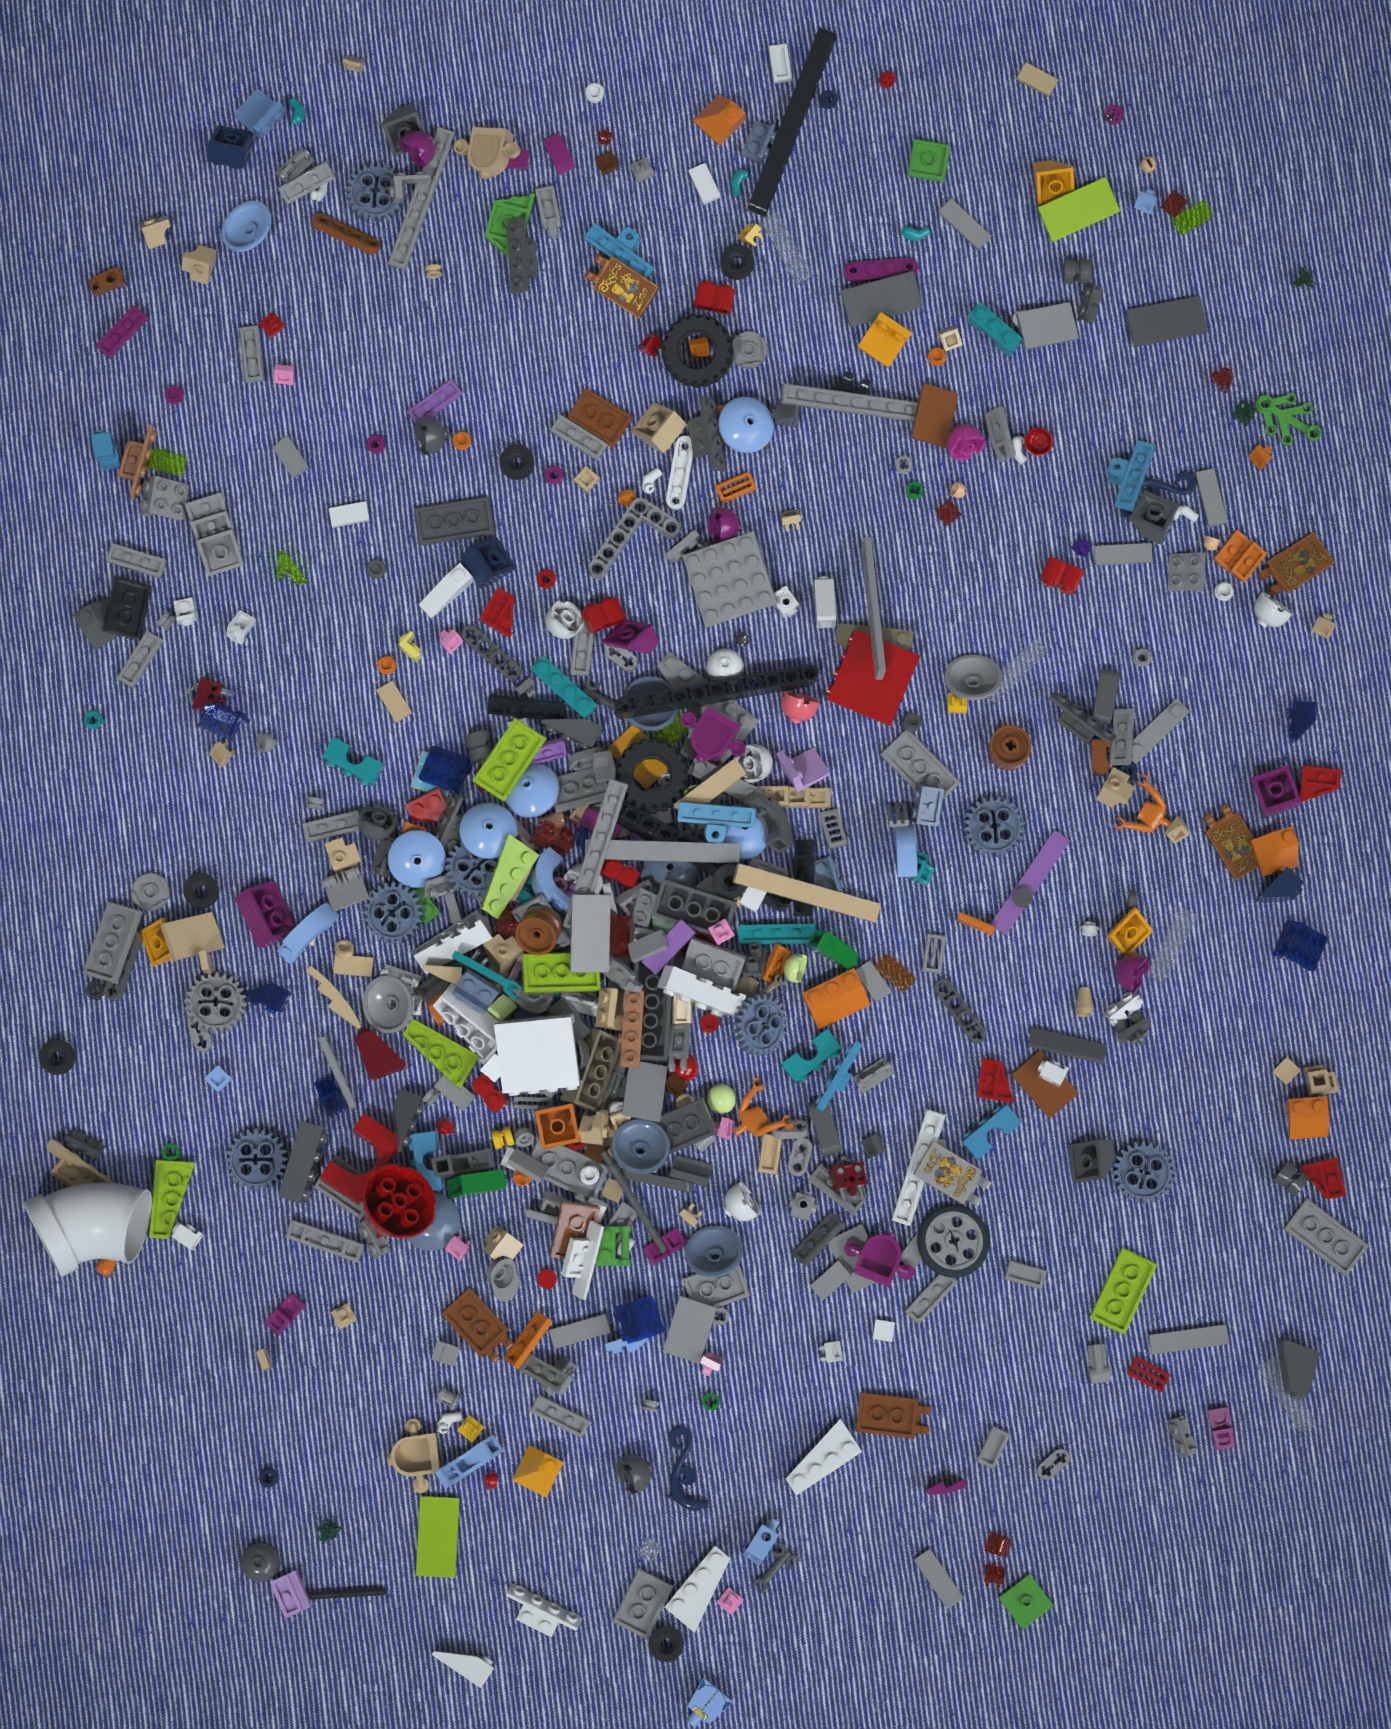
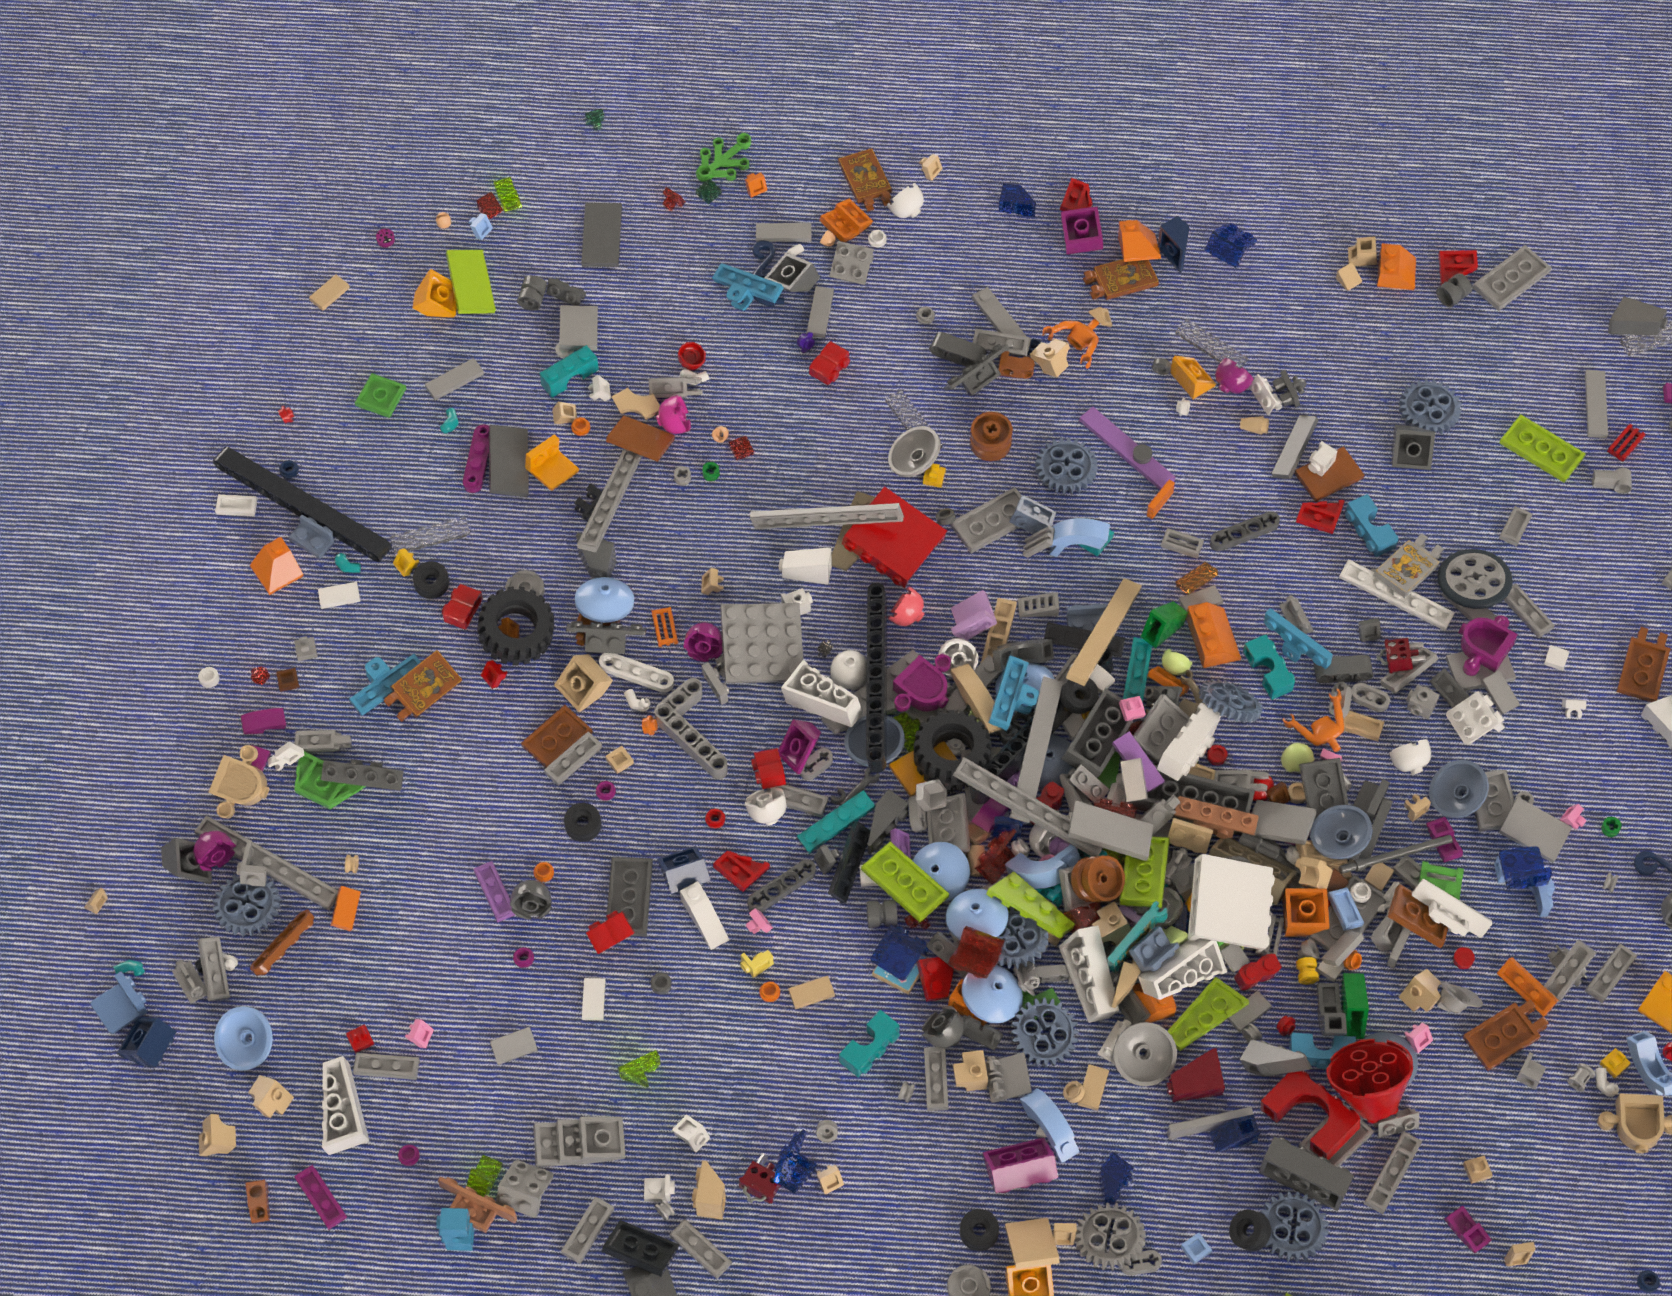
camera: 80 degrees left, 20 degrees down
tan slope [306,966,363,1030] -> none
light grey tile [549,1314,611,1349] -> none
none -> white plate [267,742,304,771]
none -> white wedge [322,1056,369,1155]
none -> orange tile [330,886,361,931]
none -> red brick [586,910,635,954]
none -> white tile [588,375,611,401]
none -> tan tile [611,388,660,420]
none -> tan slope [692,1160,726,1220]
none -> white wedge [781,660,863,727]
none -> clear red bracket [948,926,1005,978]
none -> white plate [1011,839,1030,857]
none -> black tyre [1229,1209,1271,1251]
none -> light blue tile [1327,887,1364,931]
none -> white bracket [1446,691,1505,745]

